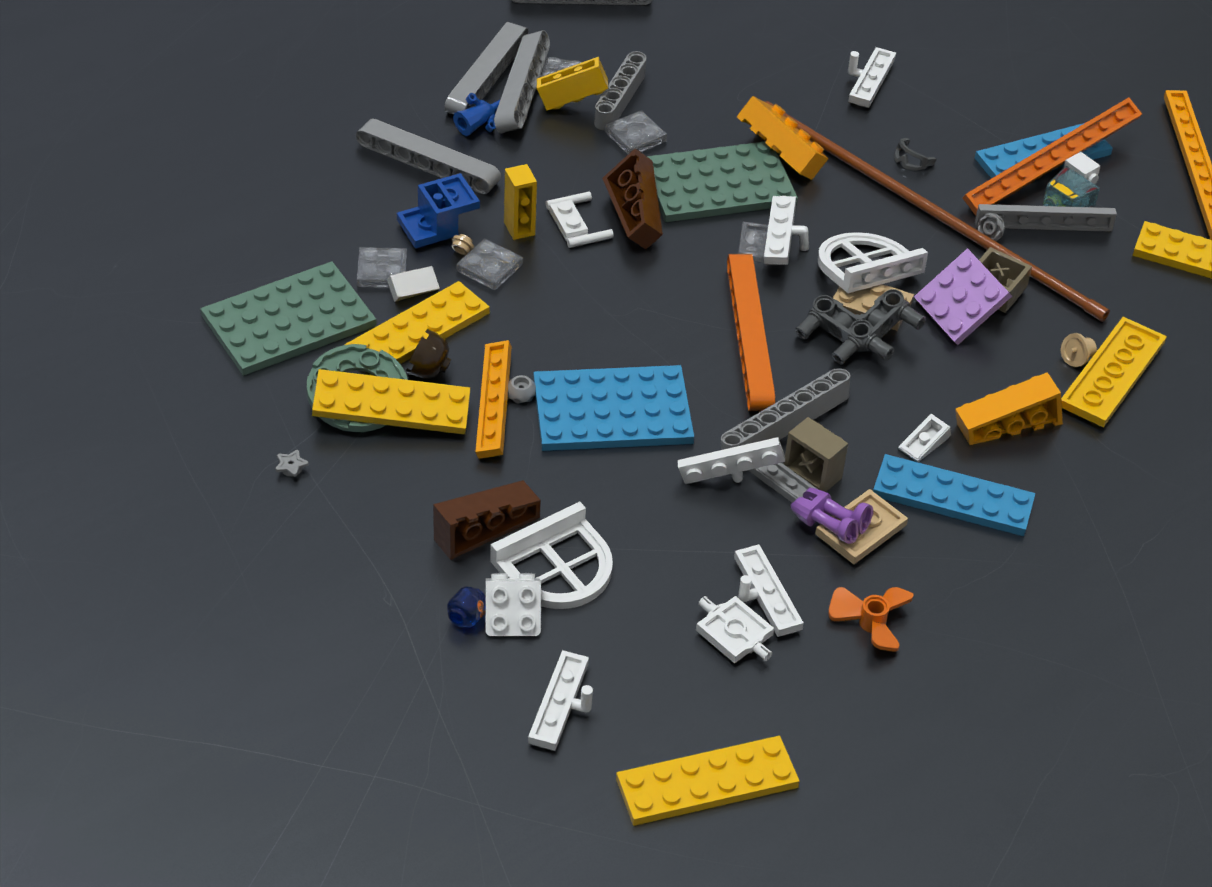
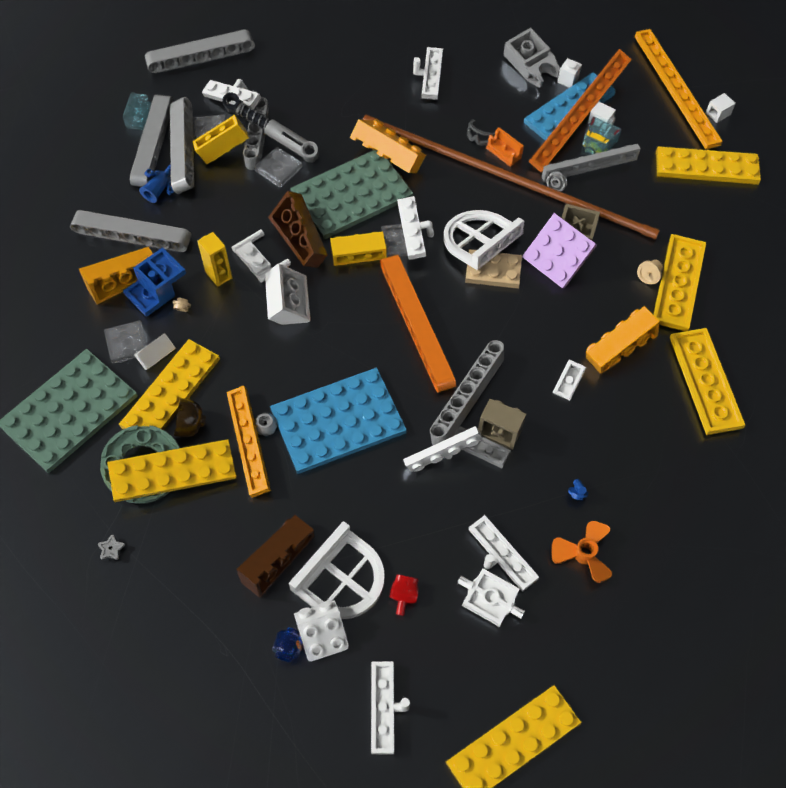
camera: 15 degrees left, 15 degrees up
clear plate [457,238,523,290] -> none
medium lavender piece [791,487,873,544] -> none
dark grey pin [795,289,926,365] -> none
tan plate [815,489,908,564] -> none
dark azure plate [873,454,1035,536] -> none
none -> light orange wedge [79,247,153,305]
none -> clear light blue hinge [123,92,151,130]
none -> white plate [202,79,261,110]
none -> piece [223,92,319,163]
none -> white slope [265,263,311,325]
none -> yellow brick [330,231,386,266]
none -> red piece [390,575,418,616]
none -> orange hinge [486,127,524,167]
none -> light grey brick [504,28,560,88]
none -> white brick [557,58,582,88]
none -> blue plate [568,479,589,500]
none -> yellow plate [670,328,745,435]

